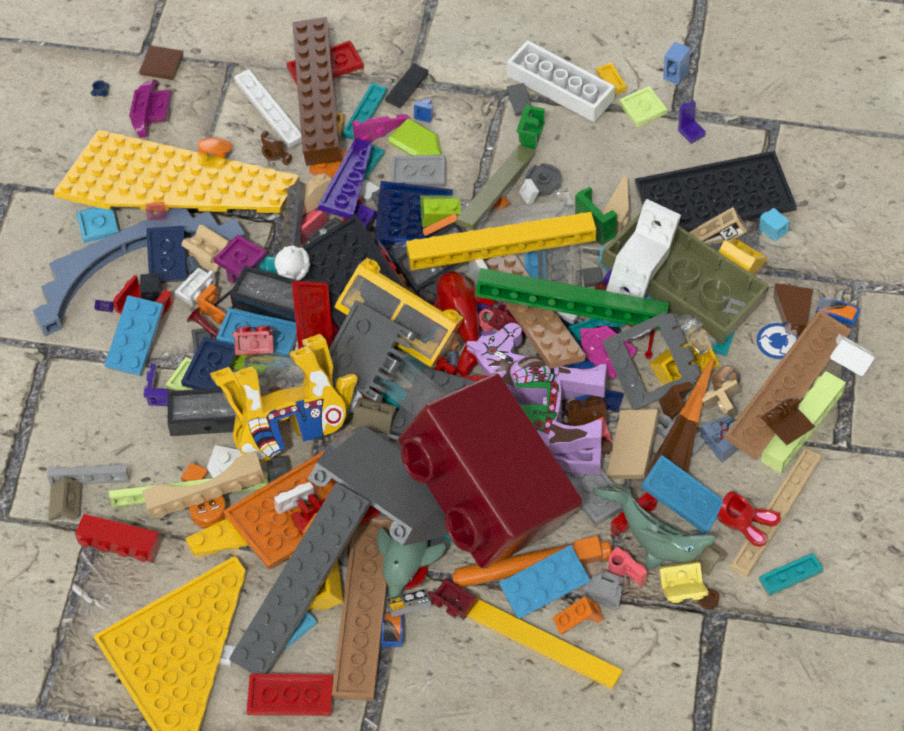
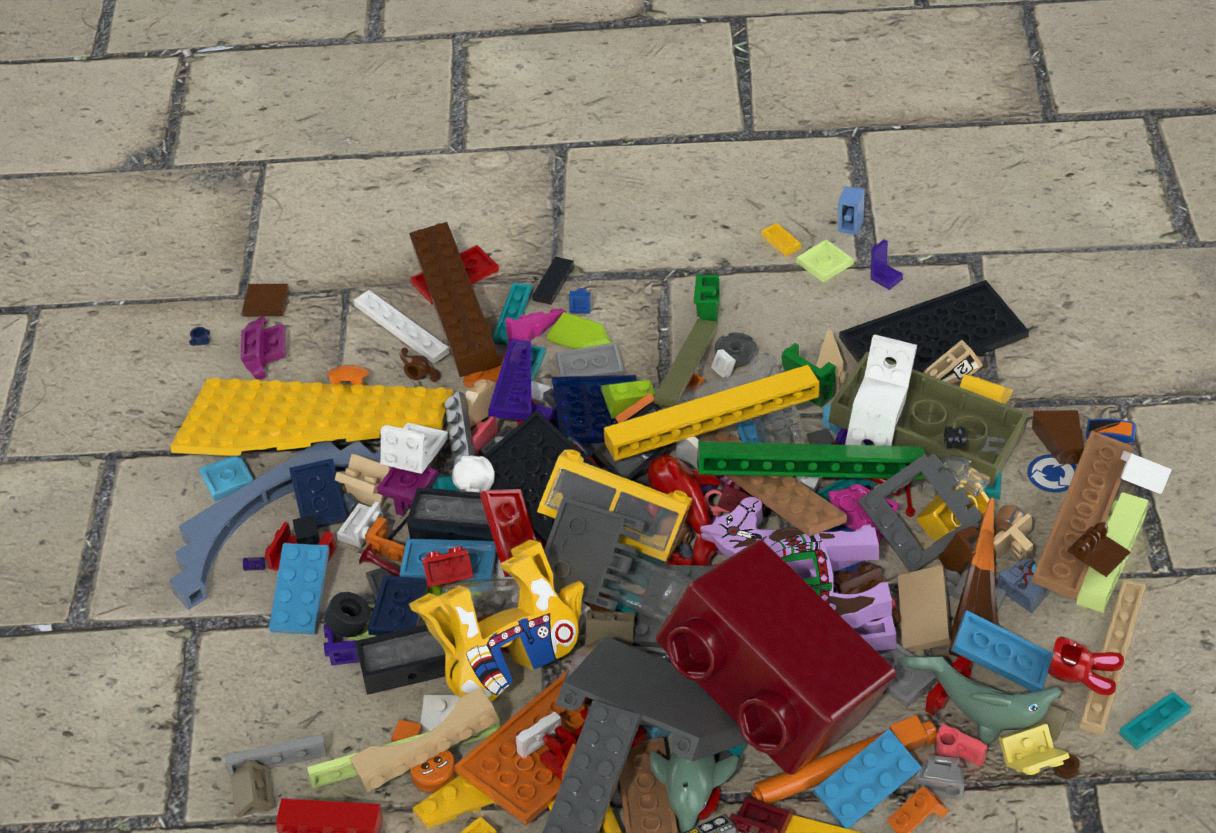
camera: 10 degrees left, 10 degrees down
clear pink piece [146,201,166,220] -> none
dark grey bracket [267,455,288,483] -> none
white brick [507,40,615,122] -> none
dark grey tile [507,83,531,117] -> none
clear blue tile [603,389,624,413] -> none
medium azure brick [759,208,789,242] -> none
none -> black tyre [324,592,370,637]
none -> white bracket [380,423,448,474]
none -> black wheel [944,426,966,448]

